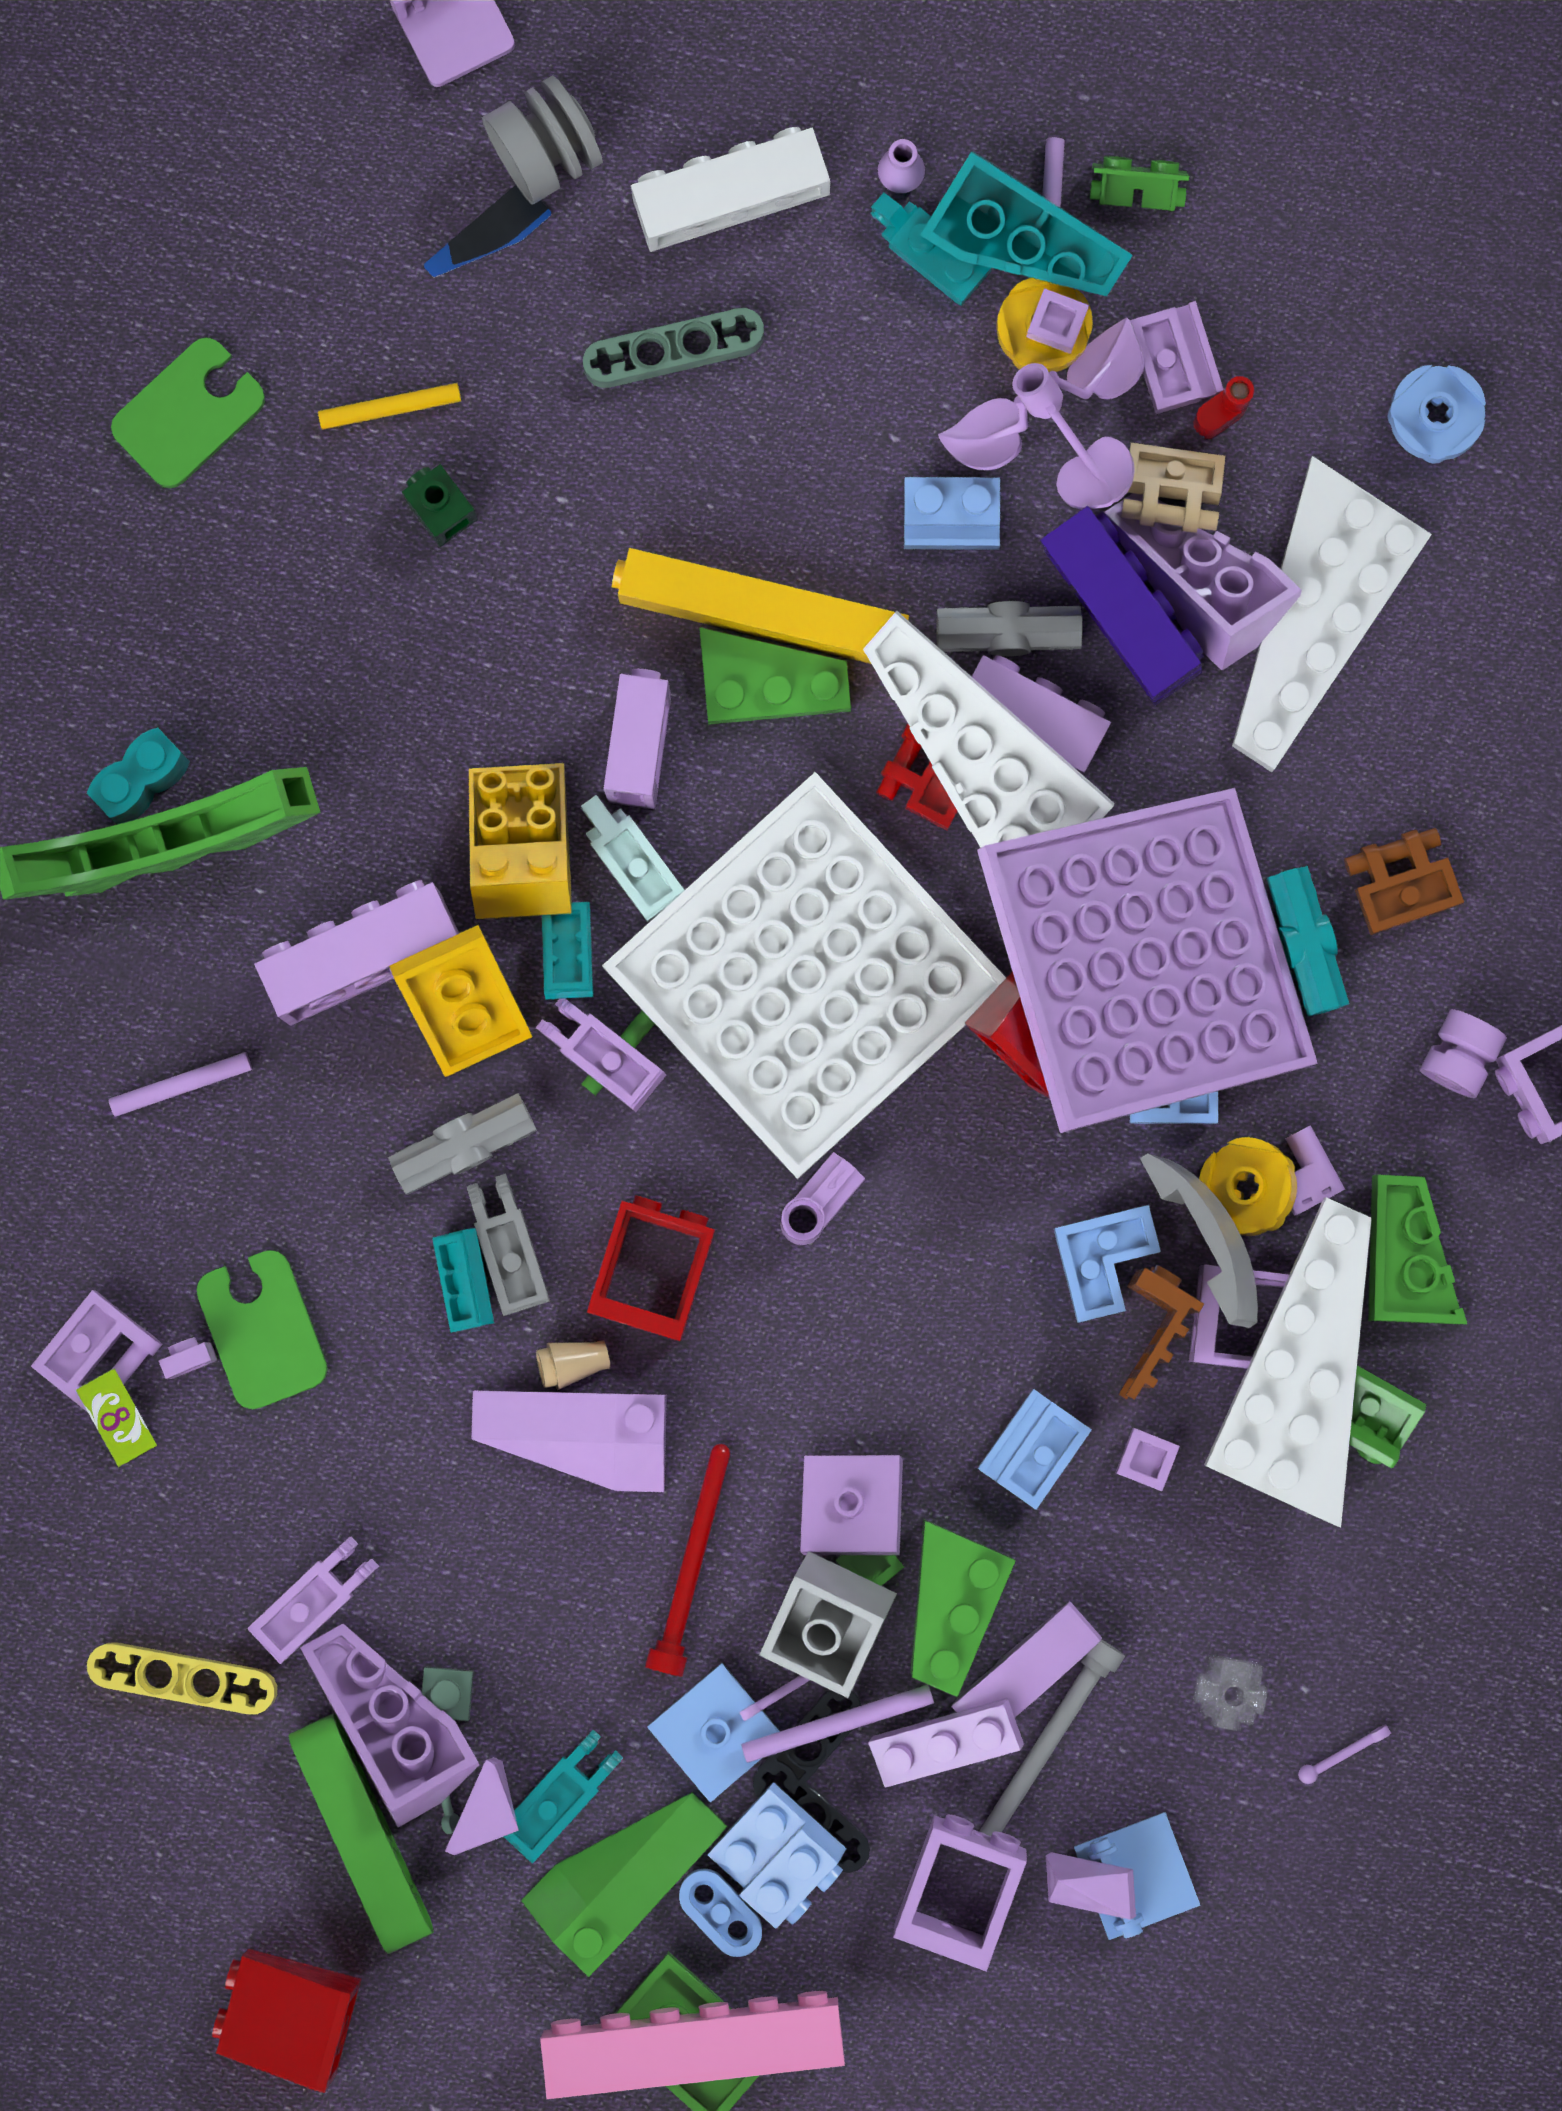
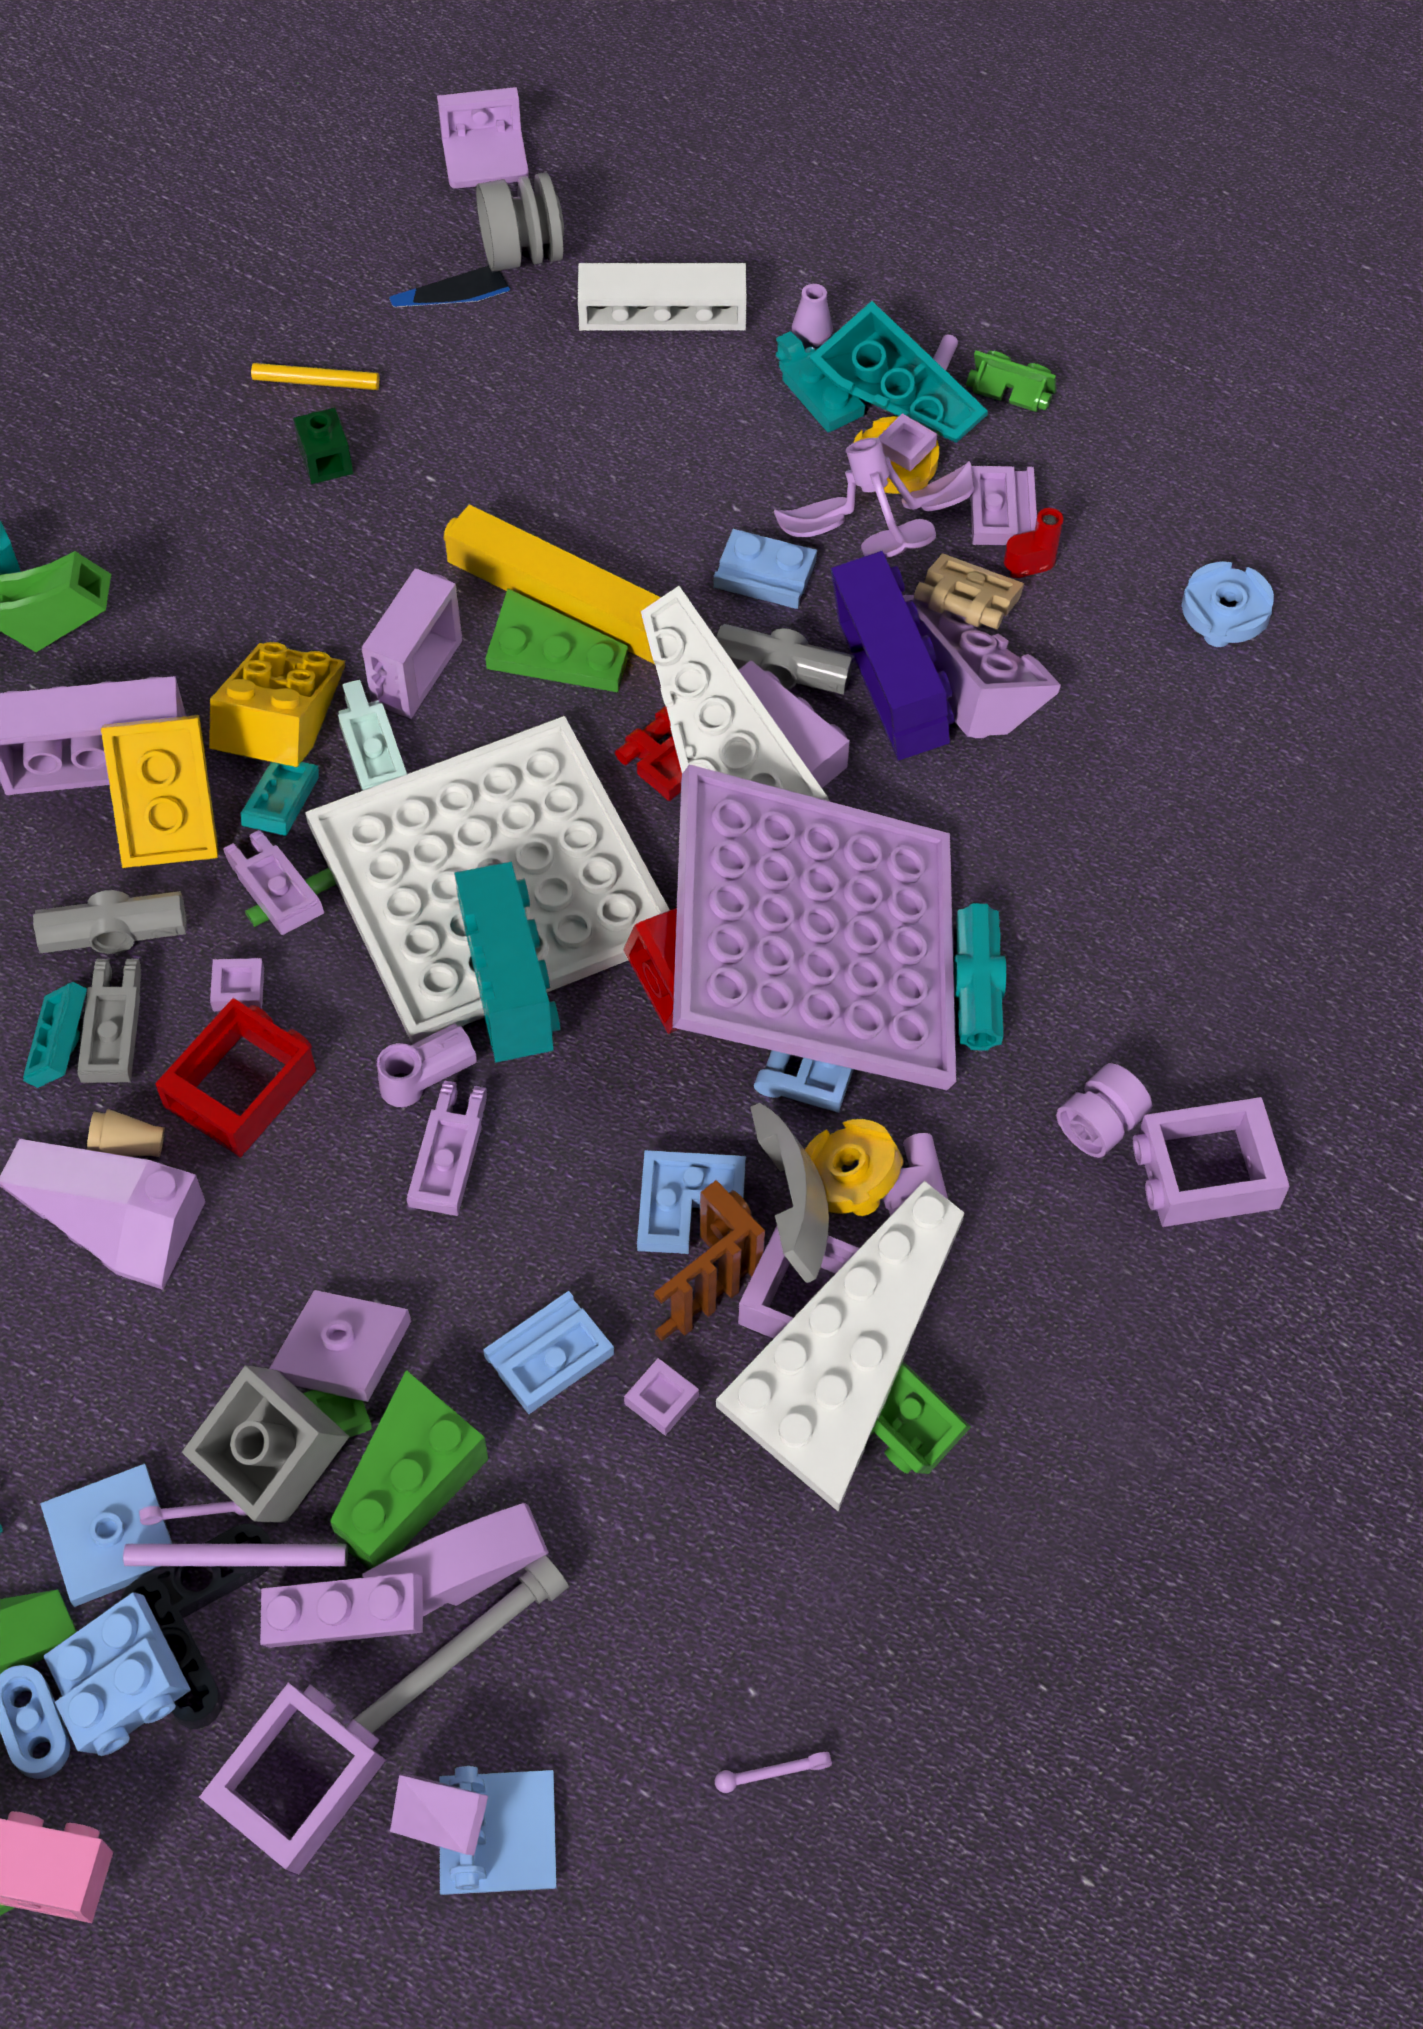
camera: 15 degrees right, 25 degrees down
bright green piece [111,338,265,488] -> none
sand green beam [583,308,764,388] -> none
red piece [645,1444,730,1677] -> none
clear brick [1194,1654,1268,1731] -> none
white wing [1232,456,1432,772] -> none
dark orange plate [1344,828,1464,935] -> none
bright green wing [1368,1175,1467,1325] -> none
none -> lavender plate [210,958,264,1011]
none -> lavender hinge [407,1081,487,1216]
none -> teal wedge [454,861,560,1063]

